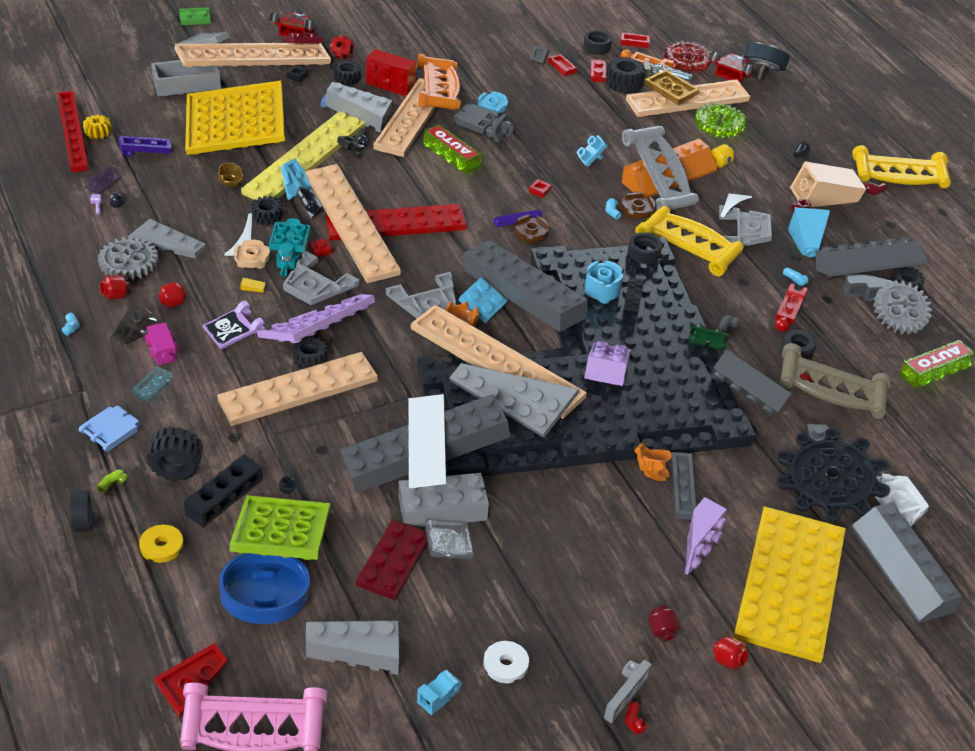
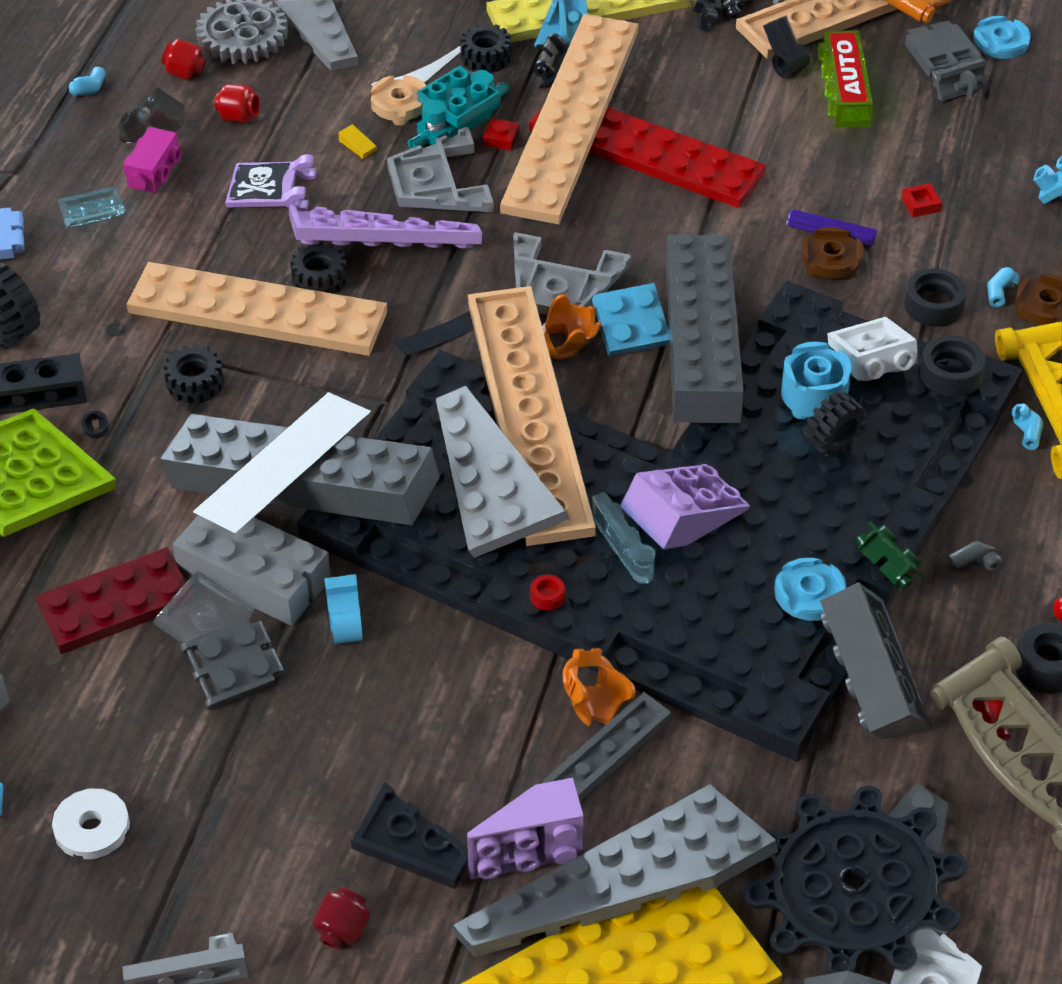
camera: 45 degrees right, 5 degrees up
none -> black tyre [163,344,224,404]
none -> dark grey plate [180,618,284,710]
none -> medium azure leg [324,574,363,644]
none -> black wing [351,782,469,889]
none -> black sticker [393,311,474,355]
none -> dark grey wing [453,784,778,958]
none -> red tile [530,575,566,610]
none -> clear light blue plate [592,492,655,584]
none -> black piece [763,15,810,78]
none -> medium azure tile [774,558,846,621]
none -> white plate [827,317,918,381]
none -> black tyre [904,268,967,327]
none -> medium azure arm [1011,403,1043,450]

